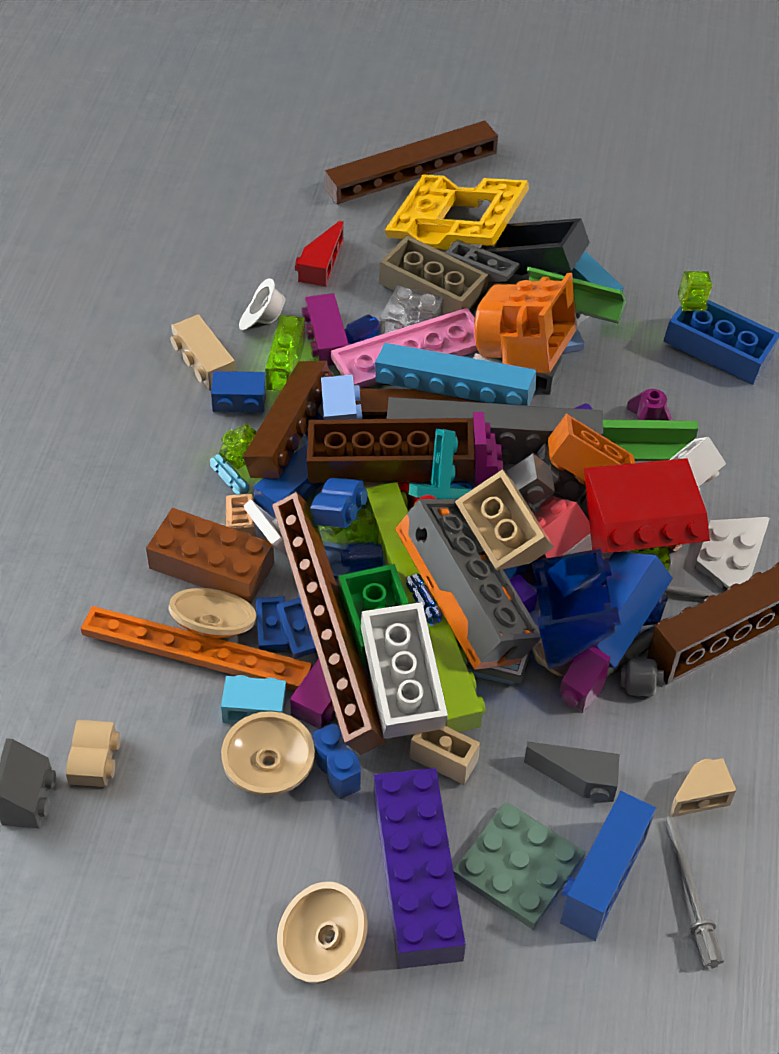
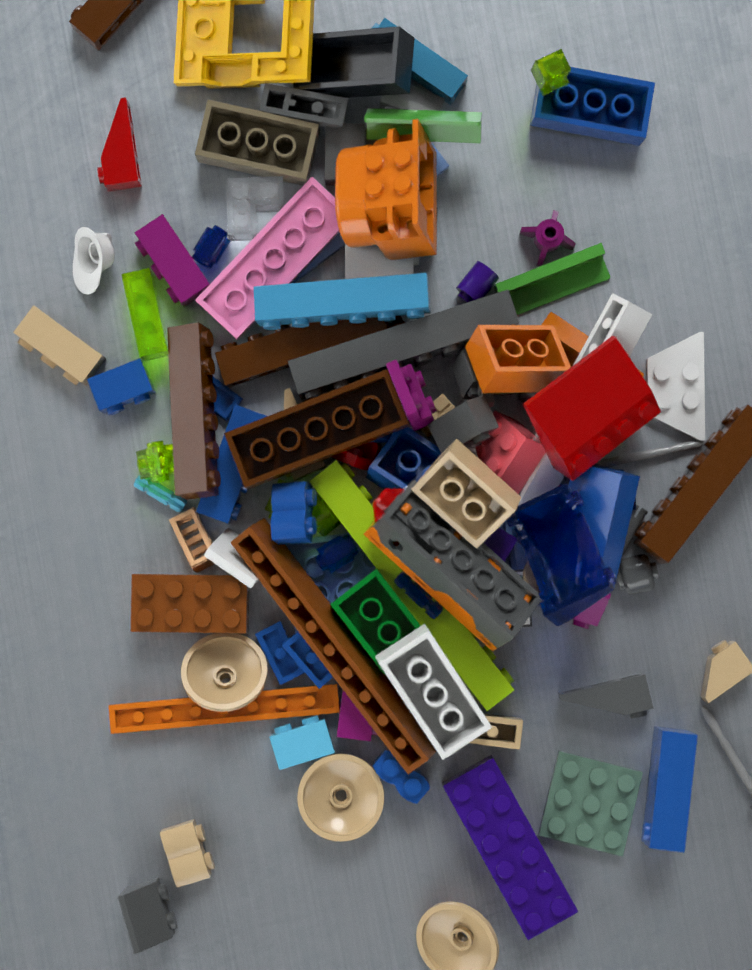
camera: 15 degrees left, 35 degrees up
light blue brick [321,375,362,420] -> none
teal bracket [409,429,471,499] -> none

